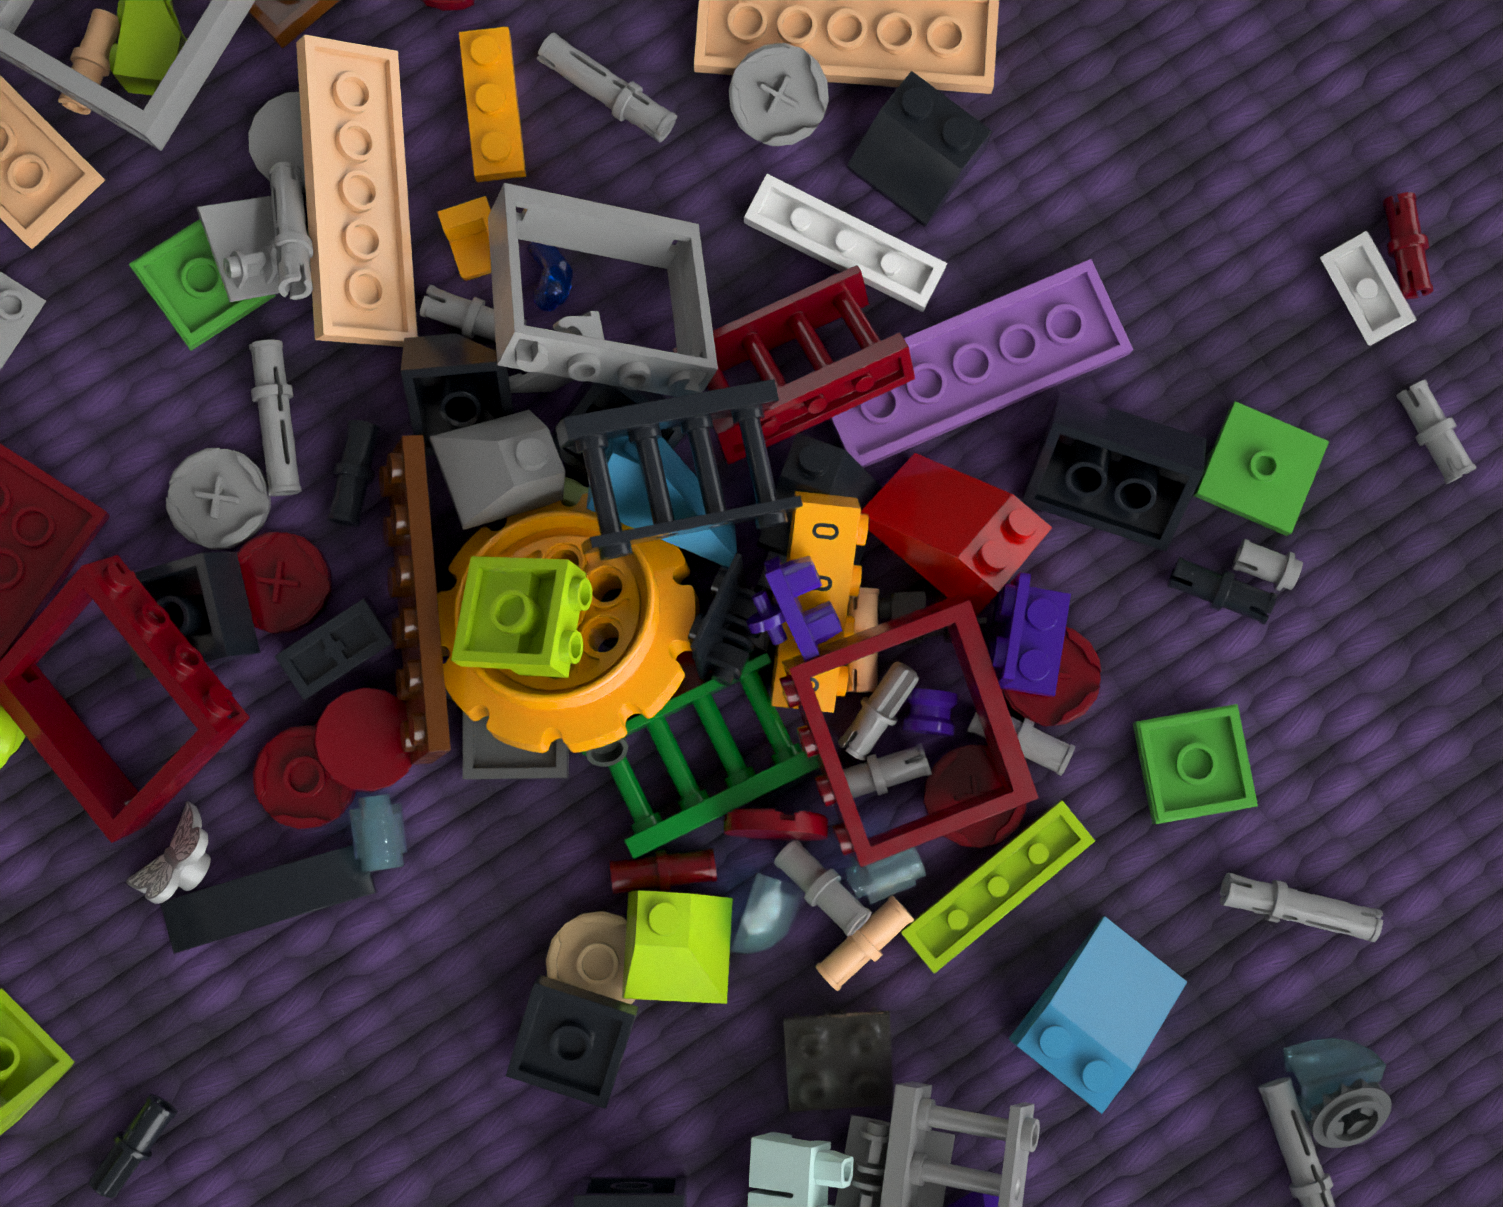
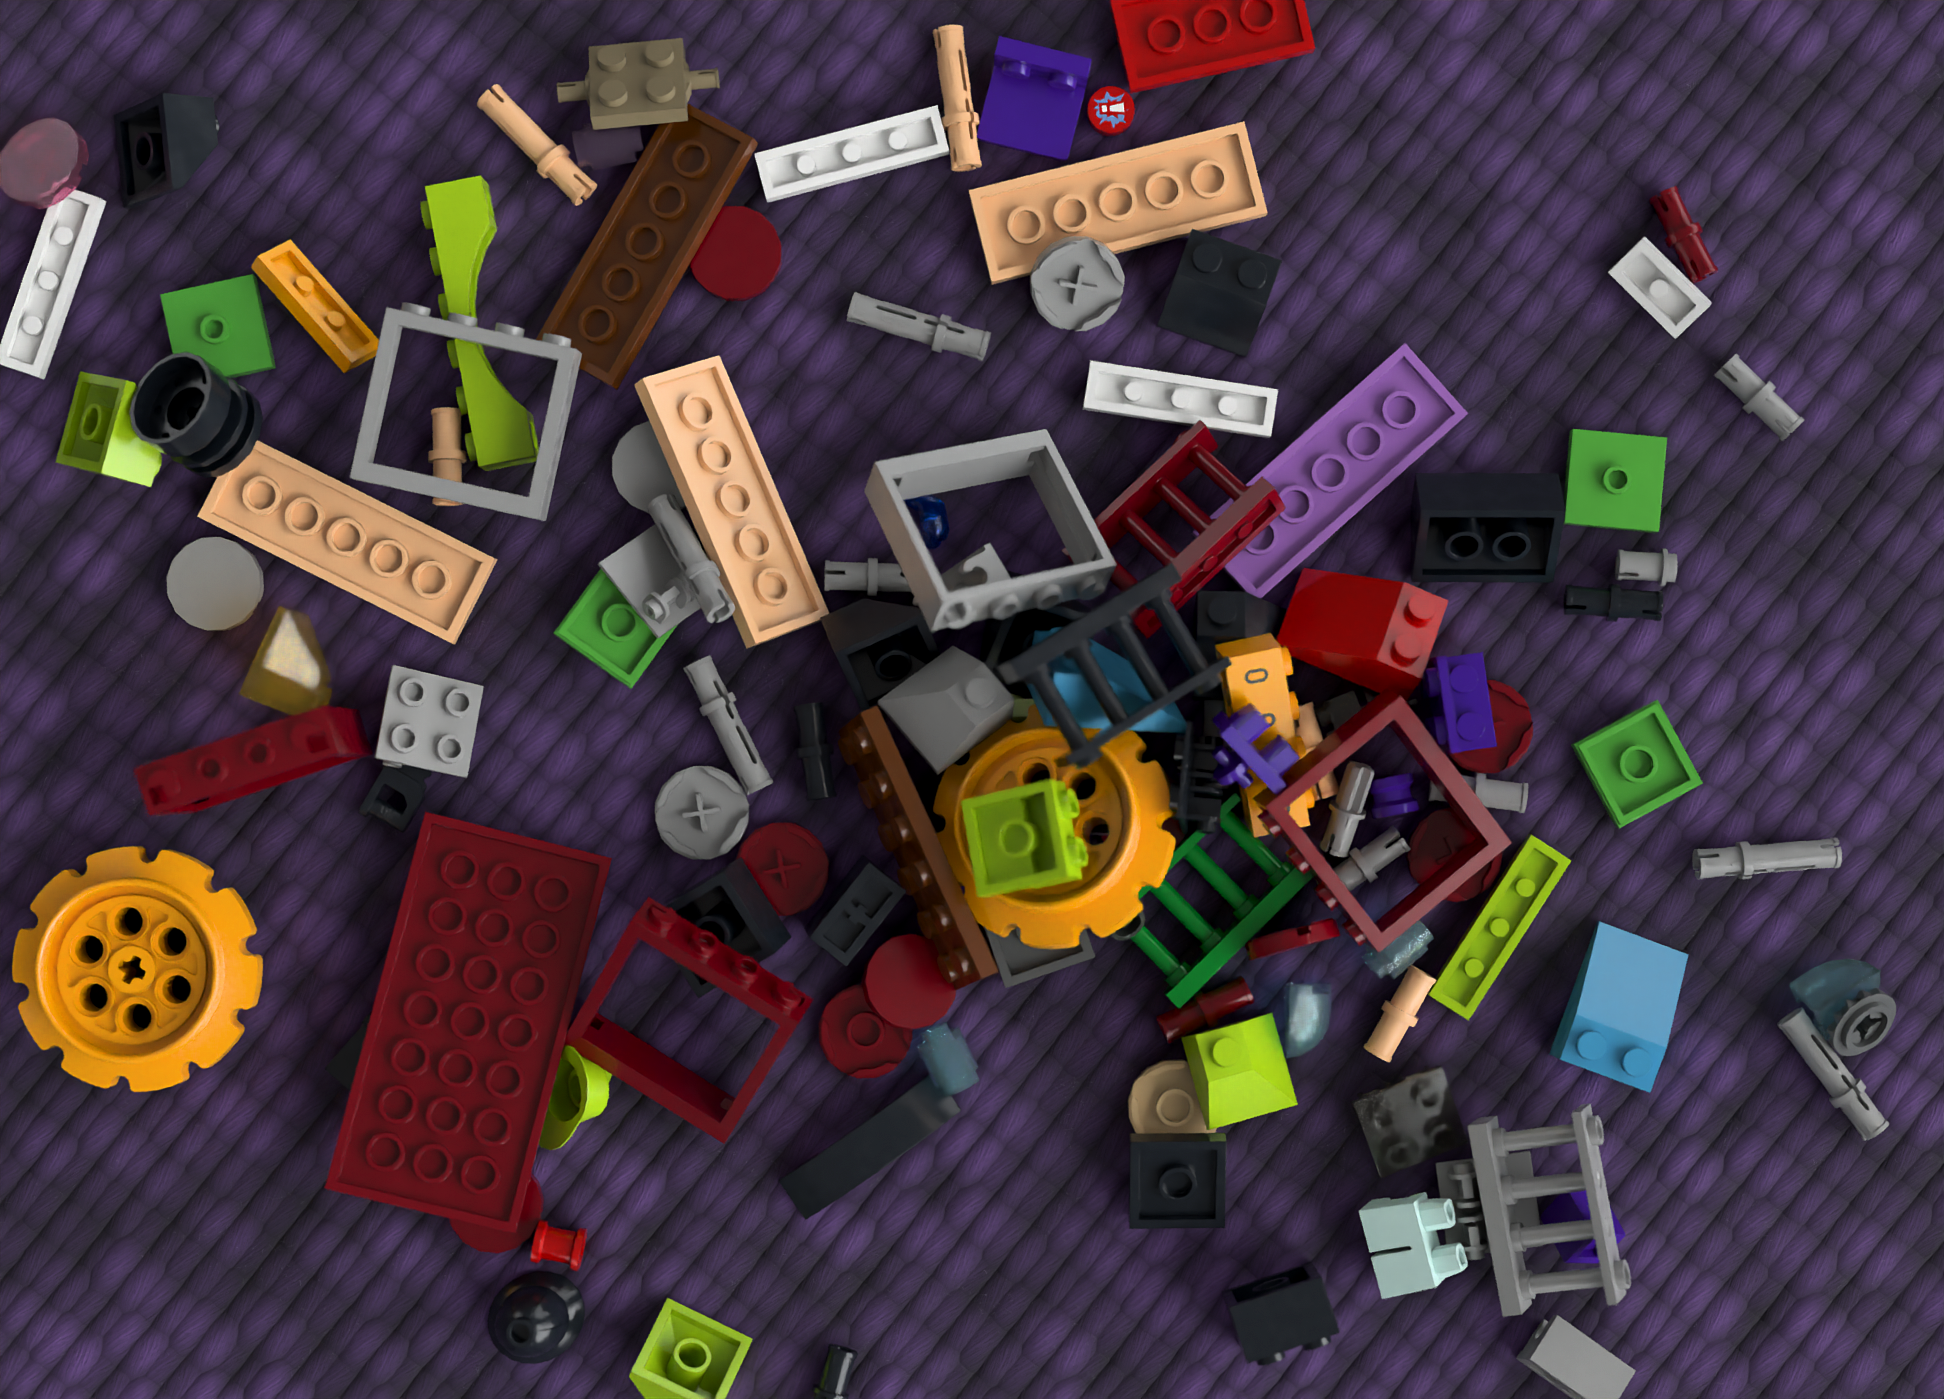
camera: 15 degrees left, 5 degrees up
light grey animal [126,801,211,904] -> none
light orange panel [437,196,491,281] -> none
light orange plate [459,27,526,182] -> none
light grey pin [774,840,872,937] -> none

